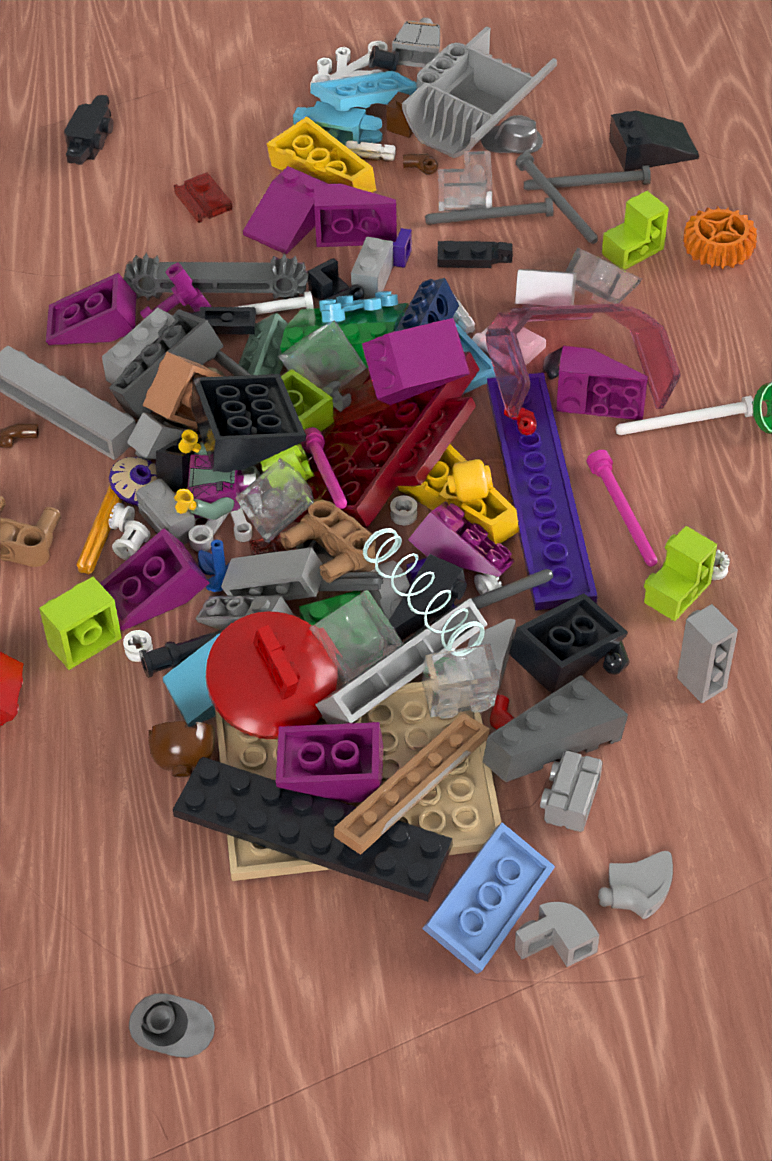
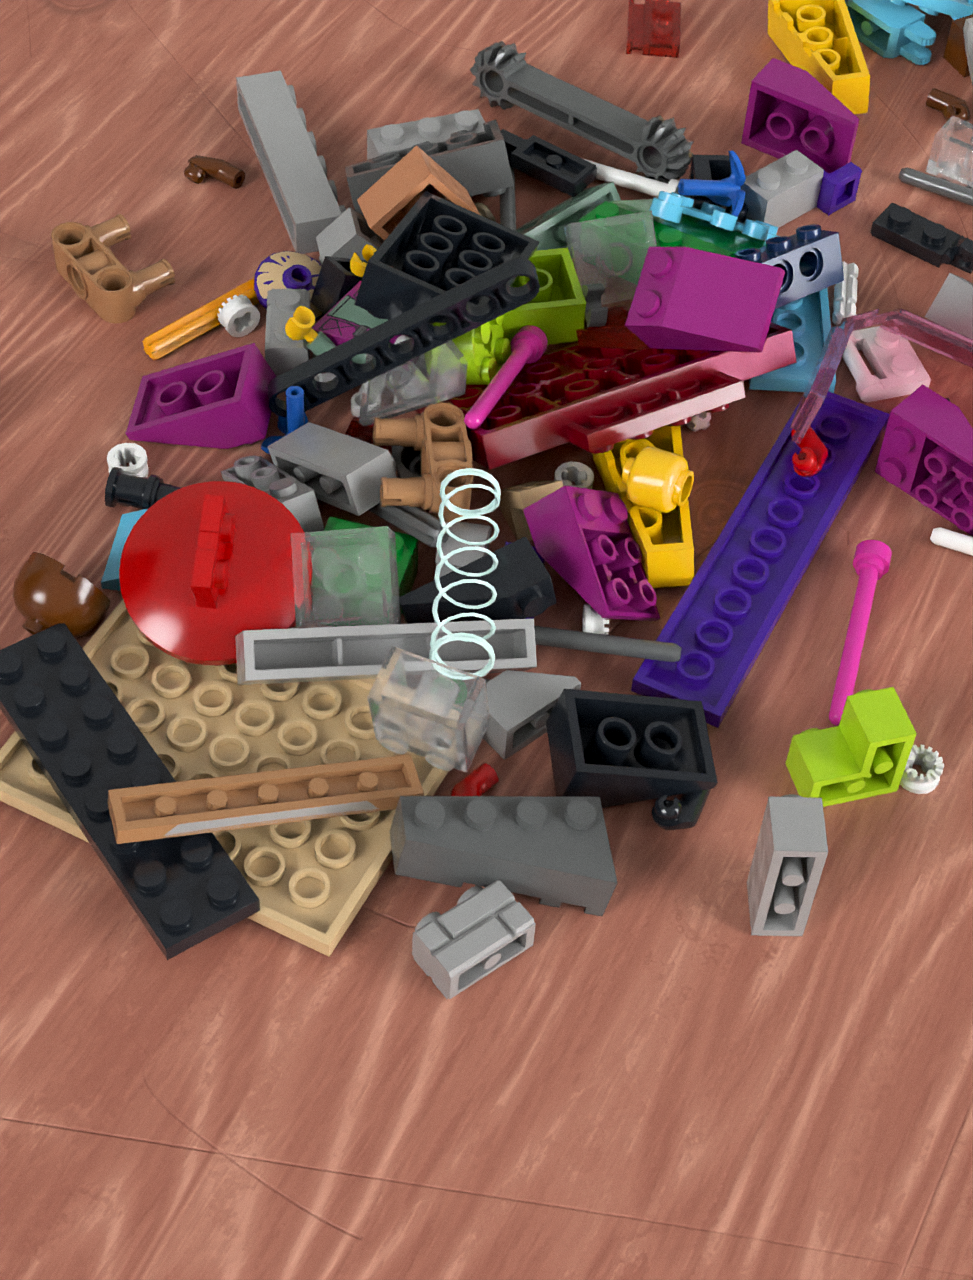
camera: 30 degrees right, 0 degrees up
lime brick [39,577,122,670] -> none
magenta slope [46,273,137,345] -> none
white bush [112,521,151,560] -> none
magenta bar [139,262,212,319] -> none
magenta slope [243,166,328,255] -> none
magenta slope [276,722,384,803] -> none
white axle [345,141,396,161] -> none
medium blue plate [422,822,555,974] -> none
light grey brick [515,902,600,967] -> none
light grey arm [598,851,673,919] -> none
none -> black beam [268,259,540,417]
none -> tan slope [494,480,564,541]
none -> blue plant [678,150,746,217]

